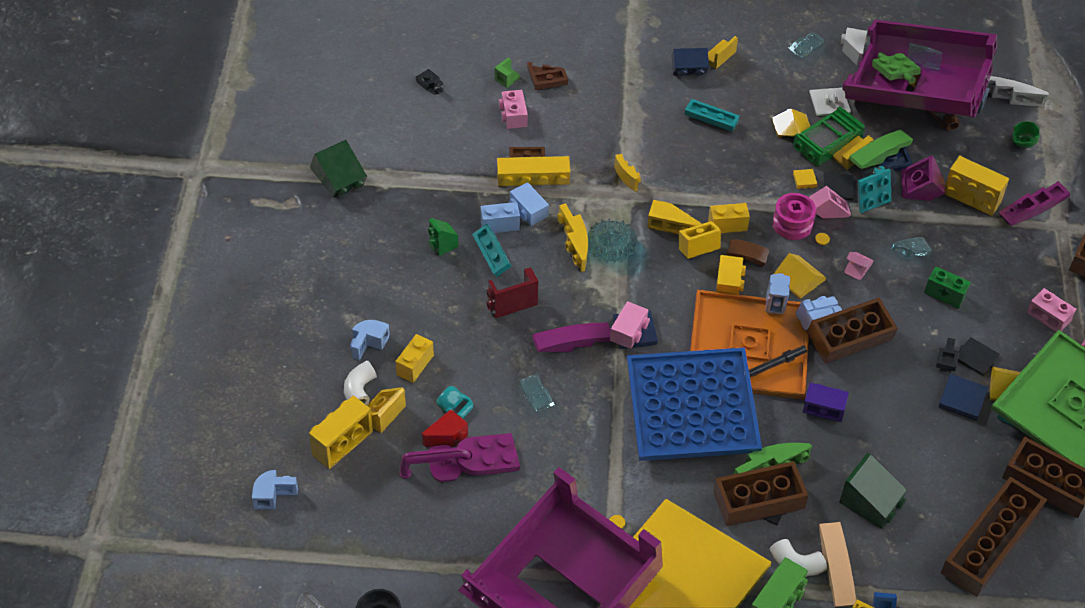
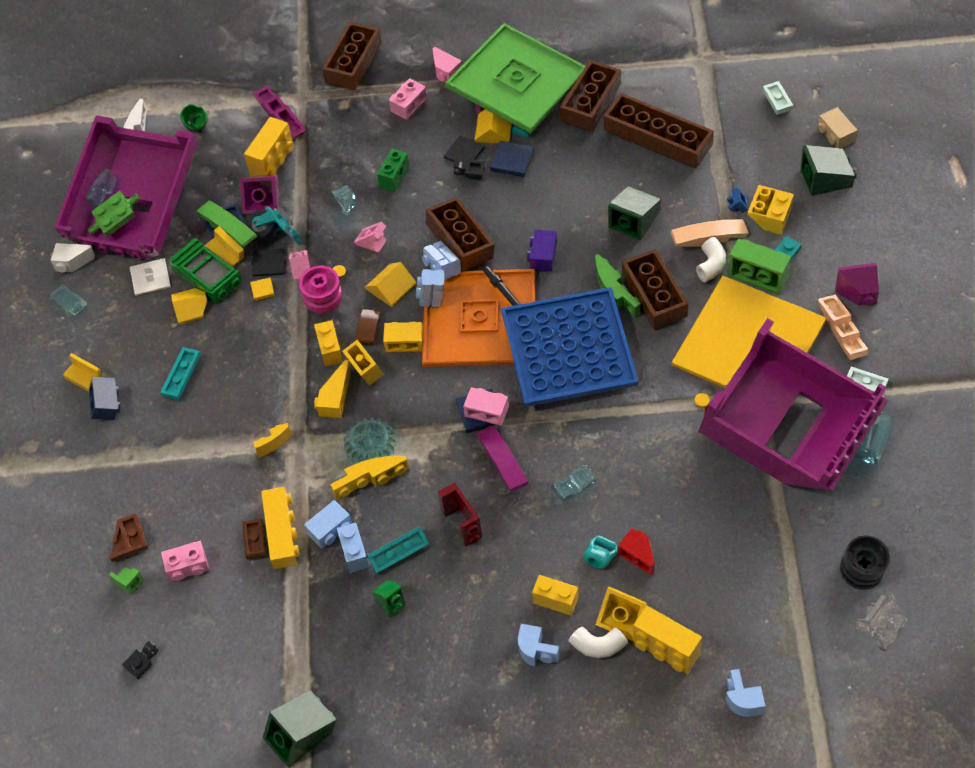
camera: 90 degrees left, 5 degrees up
magenta plate [400,433,520,482] -> none

